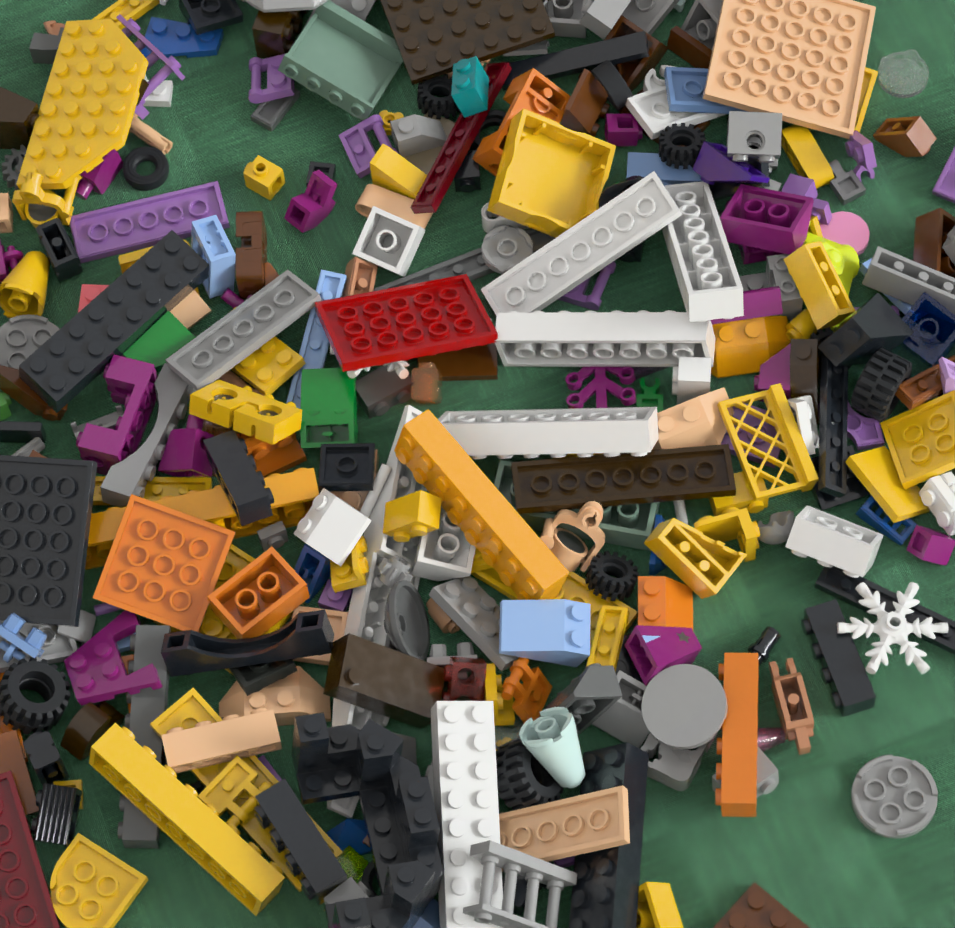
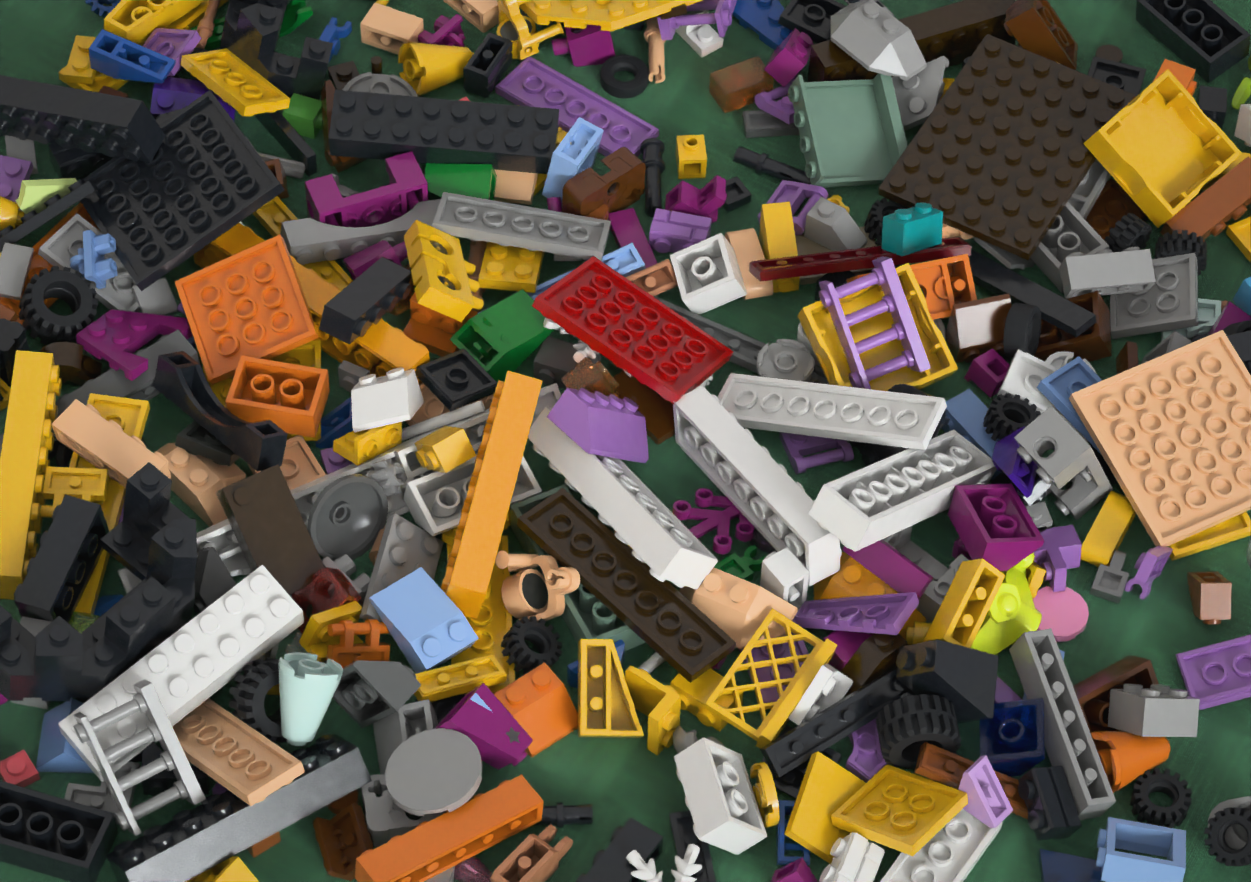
camera: 45 degrees right, 10 degrees down
none -> reddish brown bracket [312,803,374,881]
none -> medium lavender slope [547,388,649,463]
none -> magenta tile [608,208,657,269]
none -> black pin [640,138,665,217]
none -> medium lavender brick [649,208,712,253]
none -> clear orange brick [709,56,774,113]
none -> black pin [733,146,811,184]
none -> yellow tile [750,762,780,828]
none -> magenta brick [764,28,814,87]
none -> medium lavender wing [794,592,919,635]
none -> medium lavender fence [819,256,931,389]

